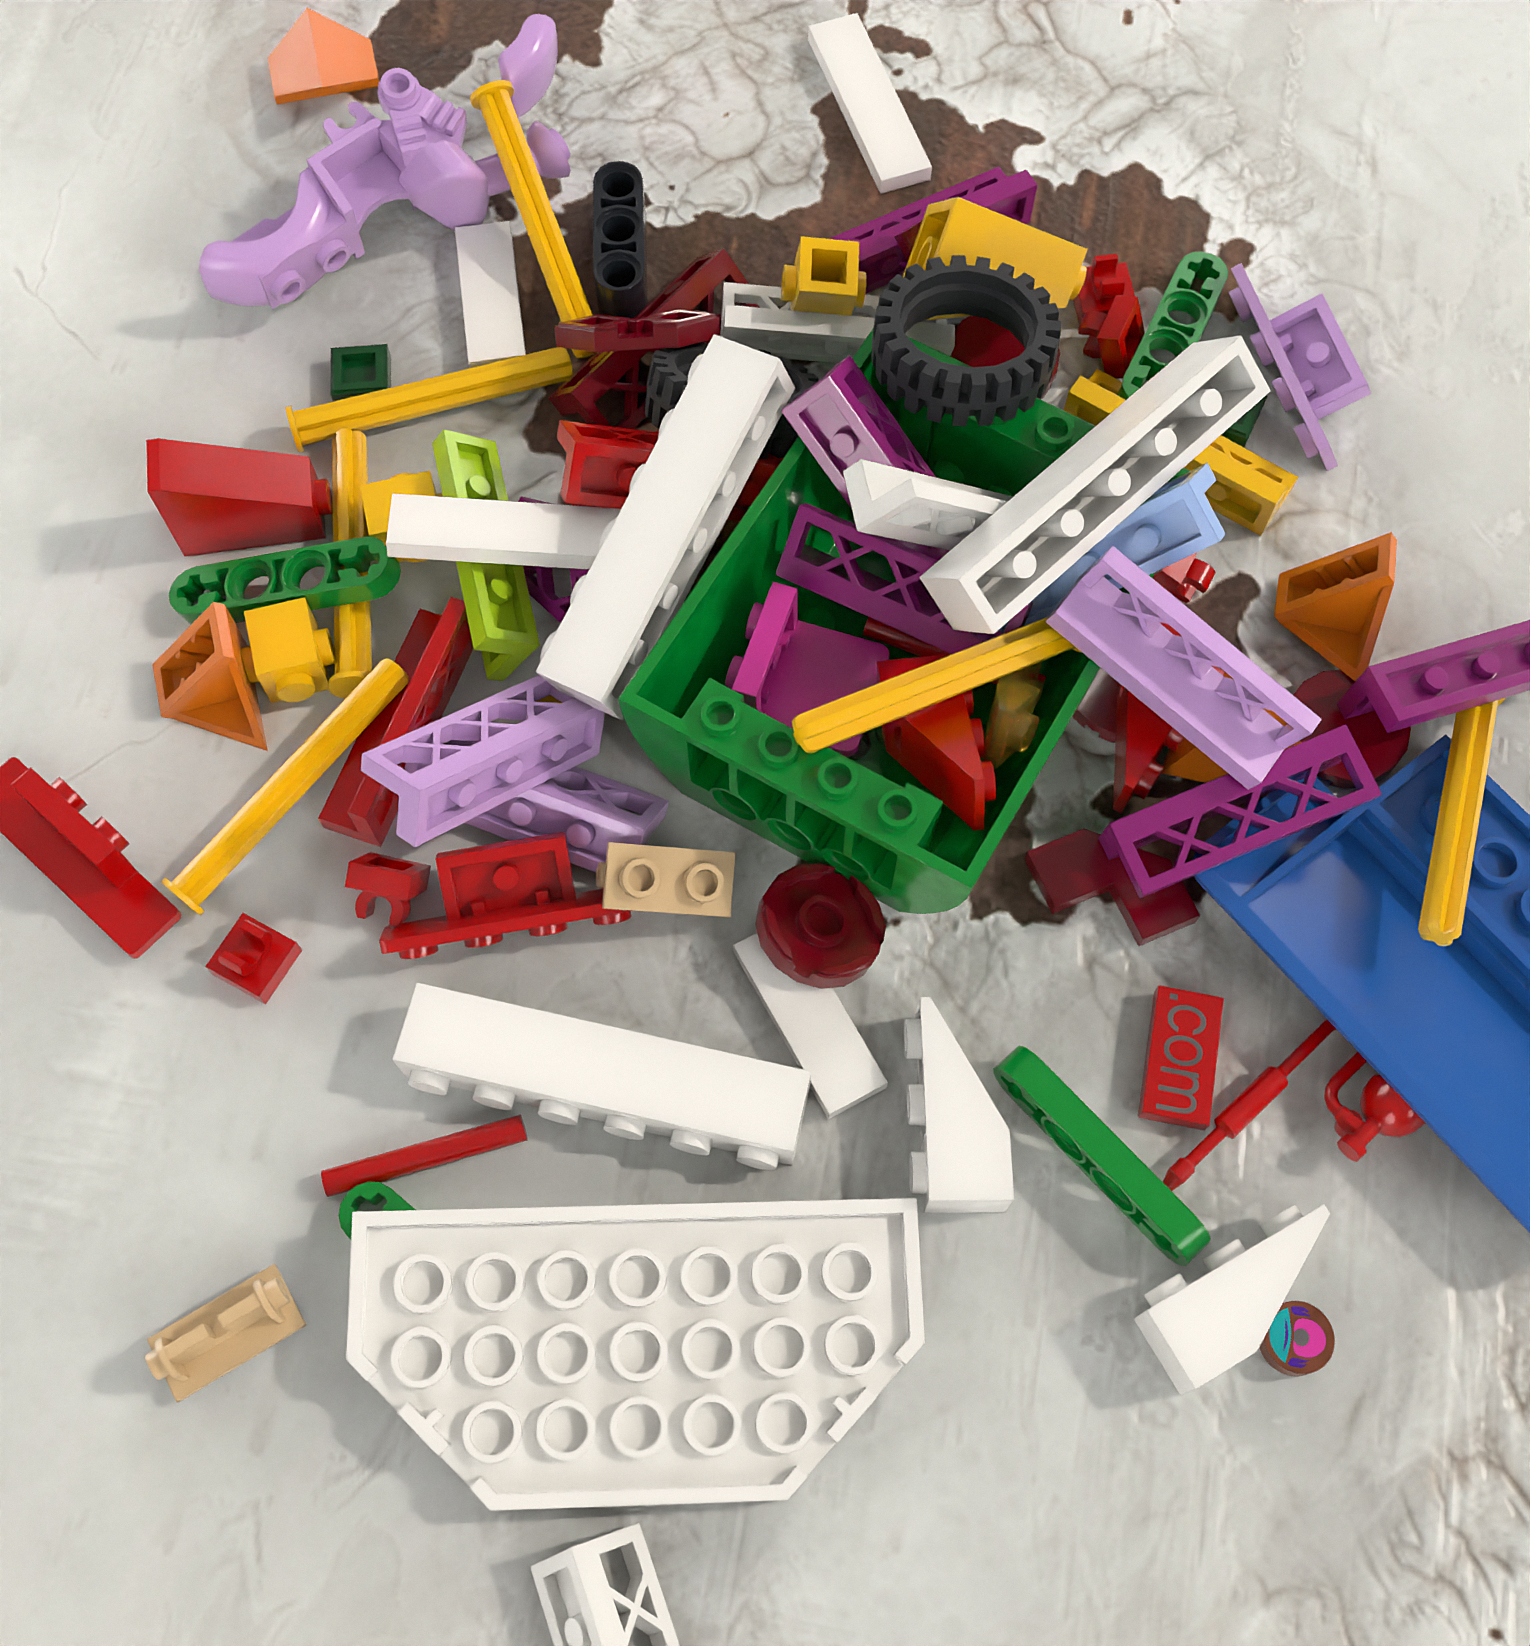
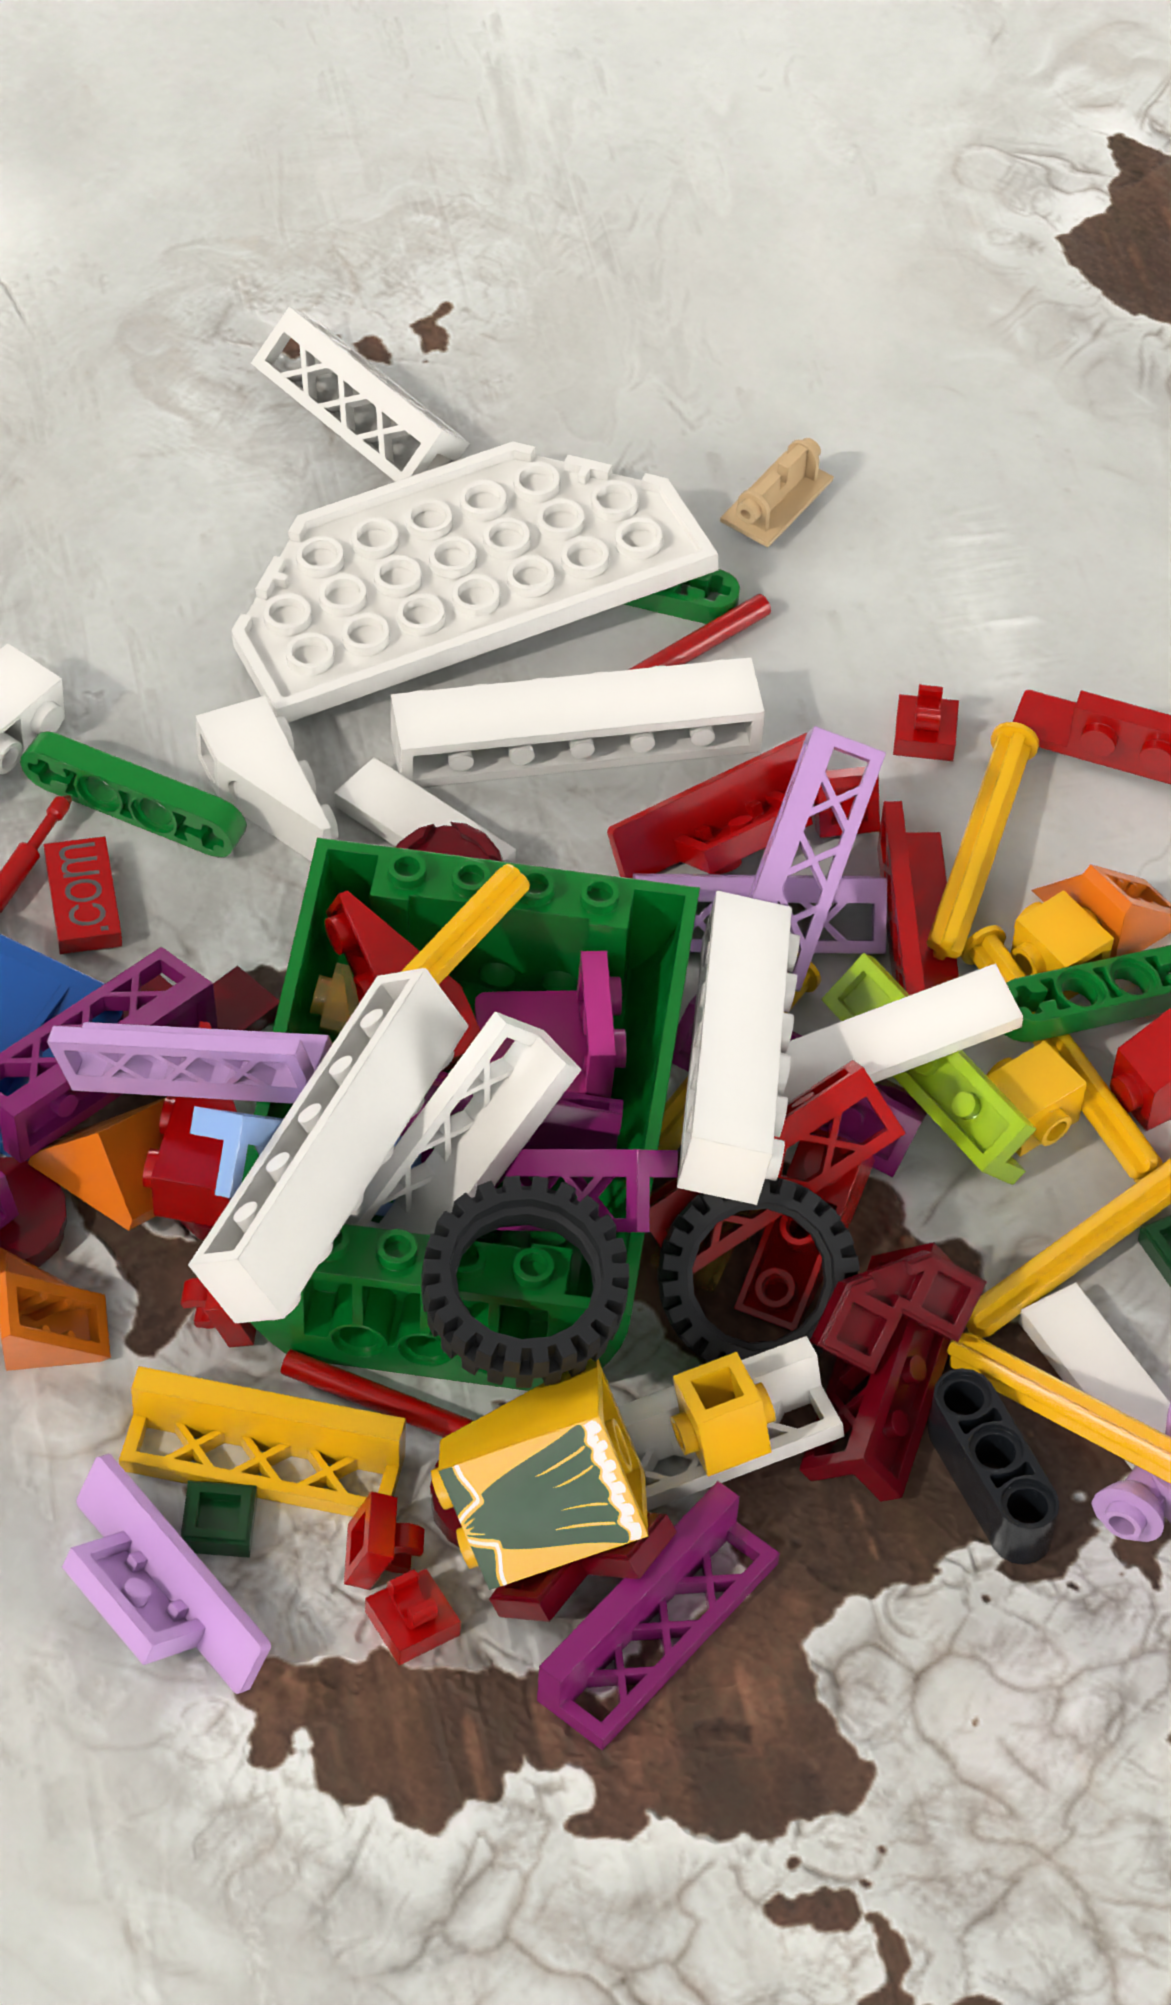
camera: 155 degrees right, 15 degrees down
tan hinge [596,842,735,917] -> none
white tile [808,13,932,194] -> none
green beam [1118,251,1228,400] -> none

